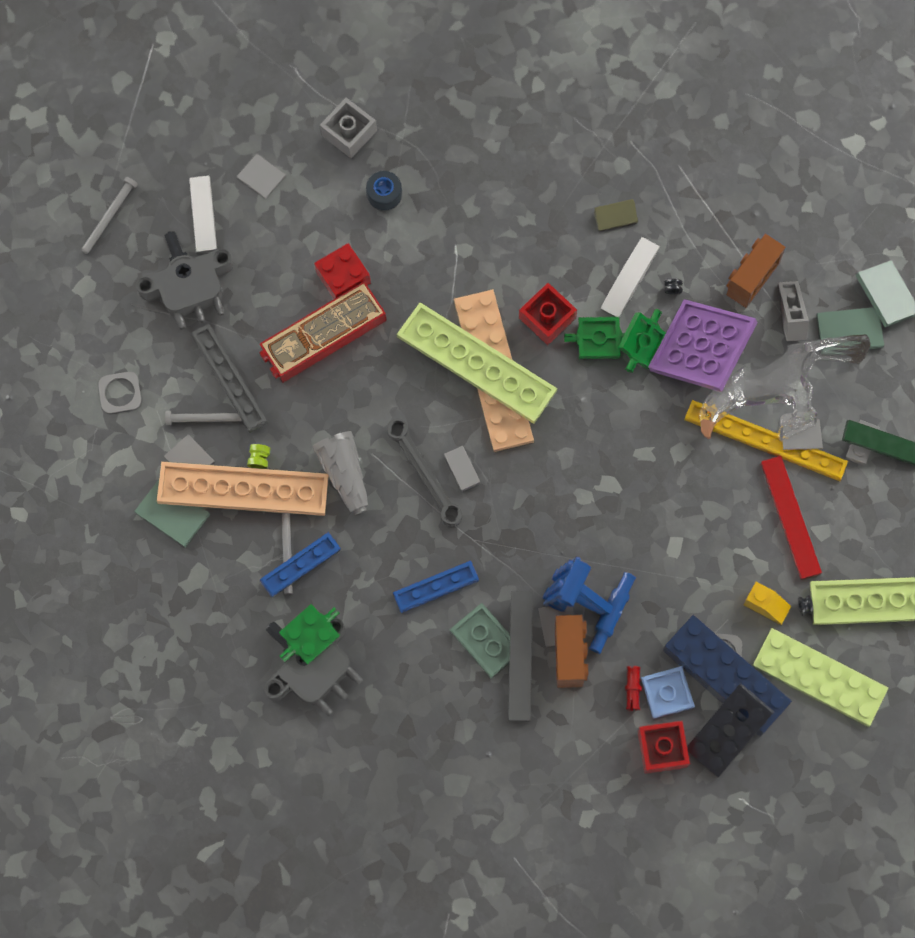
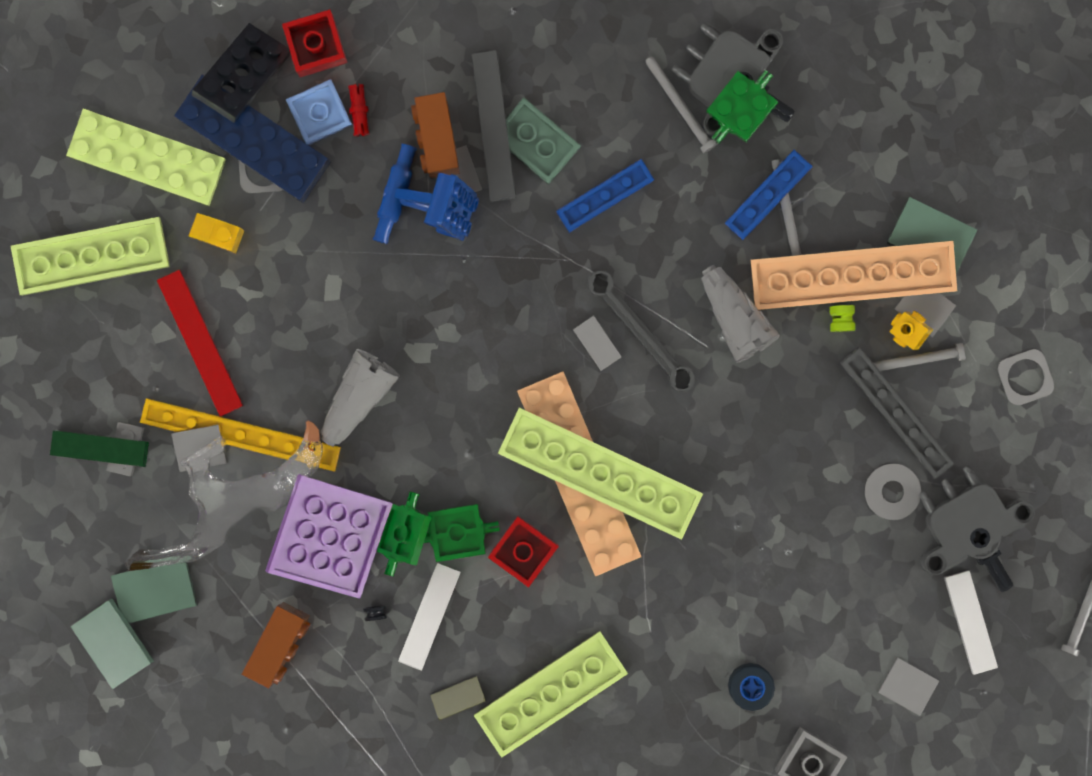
camera: 170 degrees right, 15 degrees up
brick [259,282,387,383] -> none
red brick [314,243,371,299] -> none
light grey slope [778,281,809,341] -> none
black bush [798,595,813,616] -> none
none -> light grey cone [320,349,400,446]
none -> yellowish green plate [474,631,628,758]
none -> light grey bar [646,57,718,154]
none -> light grey gear [864,464,921,520]
none -> yellow brick [889,311,933,350]

